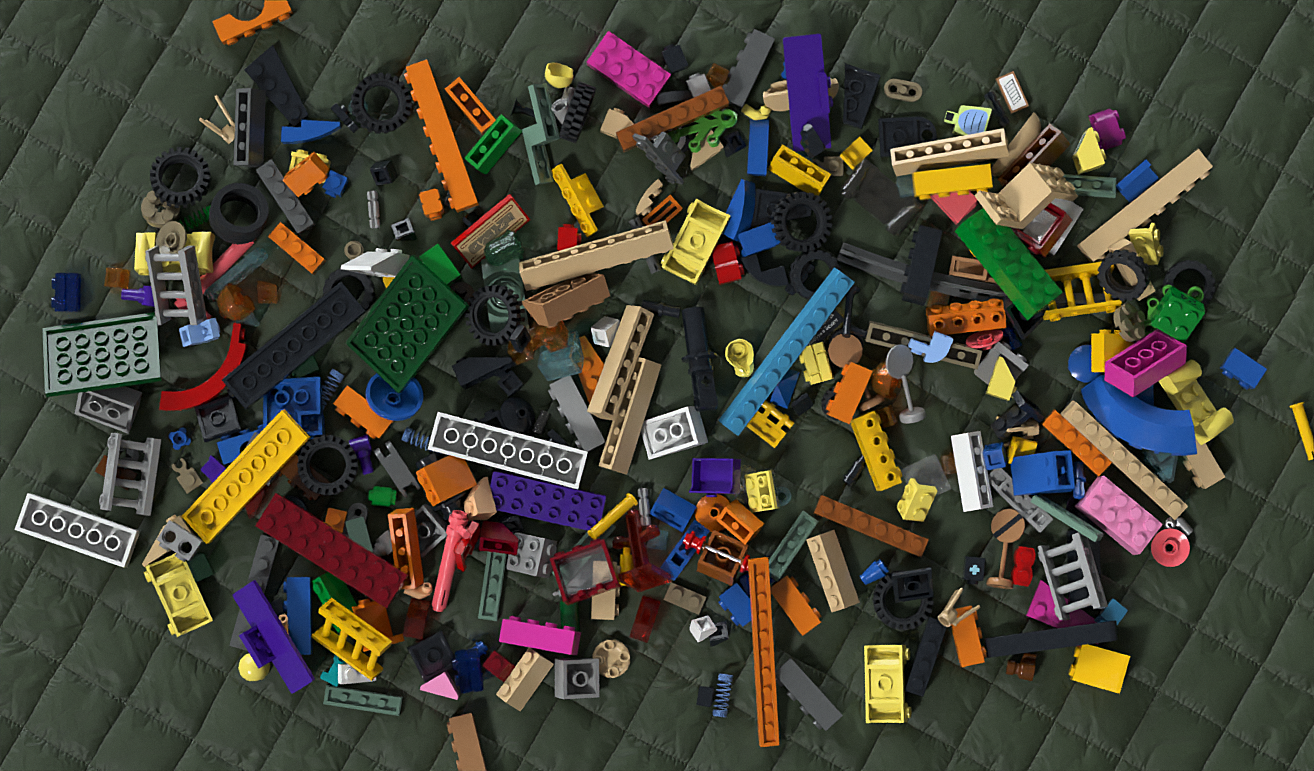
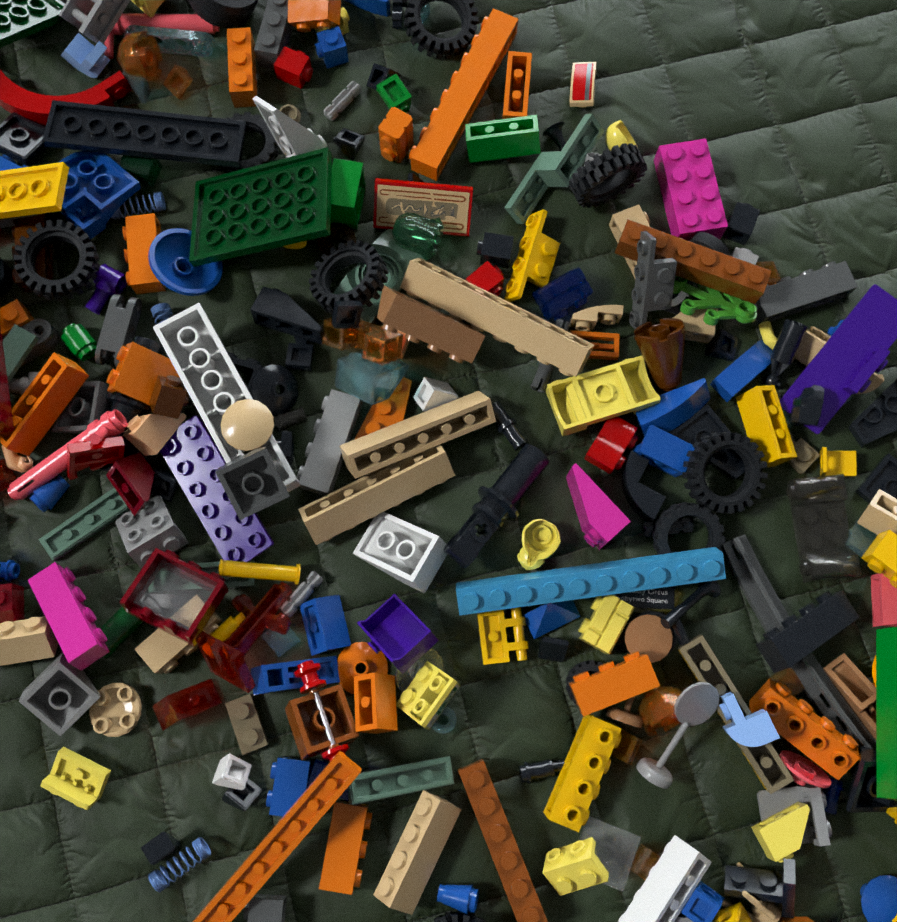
camera: 45 degrees right, 10 degrees down
none -> blue cone [29,475,70,513]
none -> light yellow bracket [40,747,111,810]
none -> reddish brown brick [149,375,189,419]
none -> dark grey slope [215,446,290,520]
none -> tan dish [220,399,274,451]
none -> red brick [274,46,313,89]
none -> green bracket [376,74,412,113]
none -> black brick [476,232,514,269]
none -> clear blue brick [532,267,593,320]
none -> dark pink slope [566,463,631,550]
none -> slope [570,62,597,108]
none -> reddish brown cone [634,318,686,391]
none -> black wheel [762,319,808,388]

